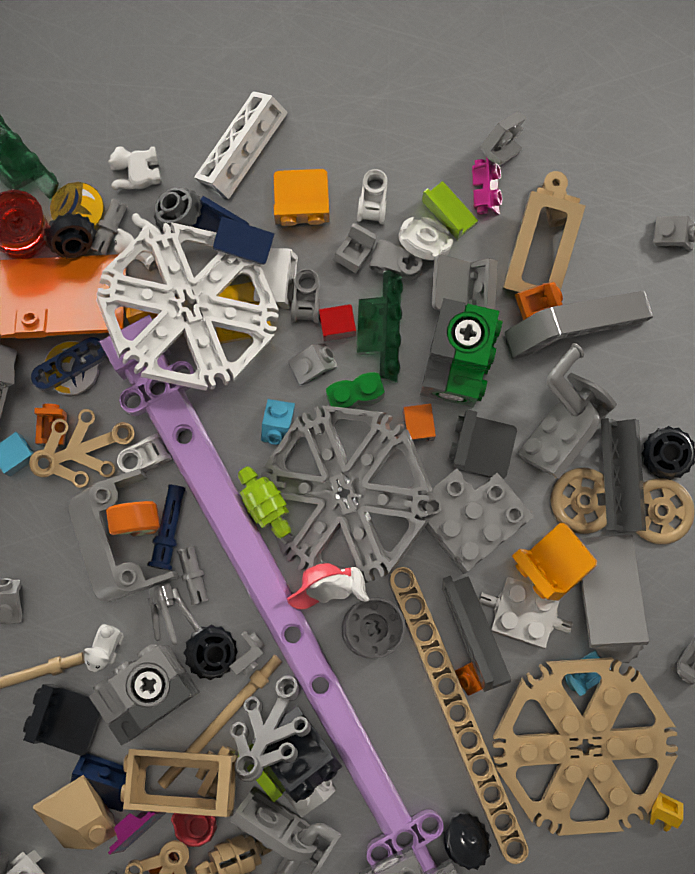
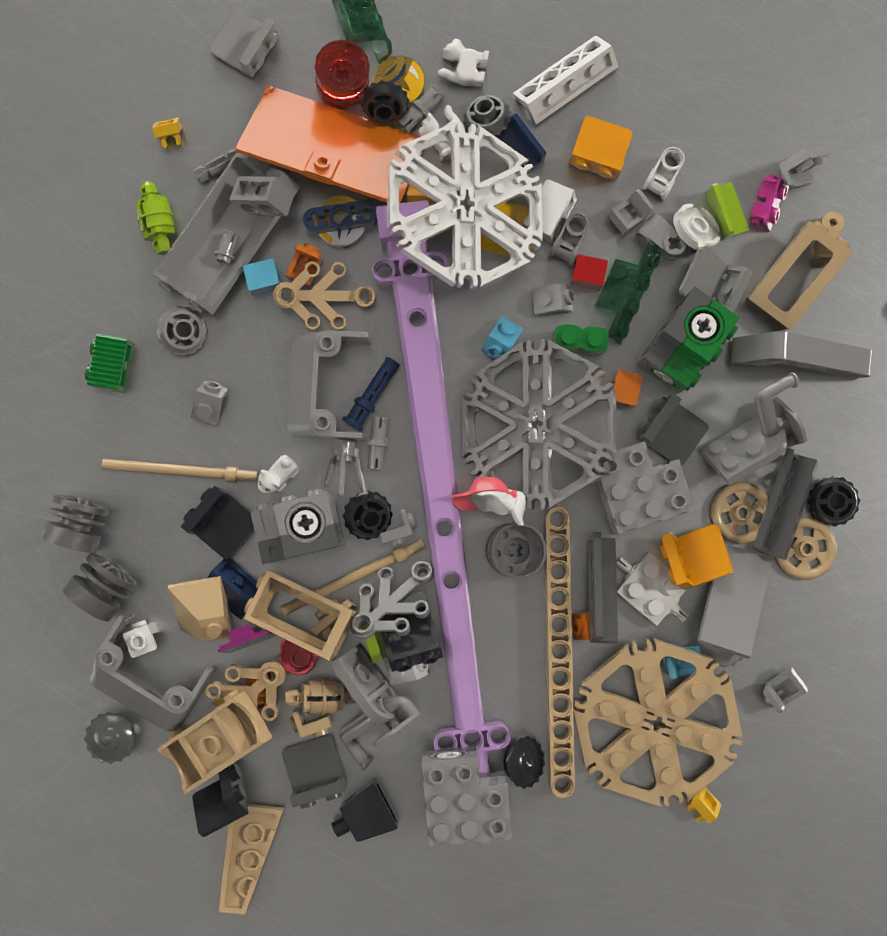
camera: 20 degrees right, 5 degrees up
orange animal [106,501,160,537] -> none
white piece [117,433,173,473] -> none
dark blue panel [213,217,275,265] -> none
lime piece [238,466,291,539] -> none
orange bracket [515,282,563,320] -> none

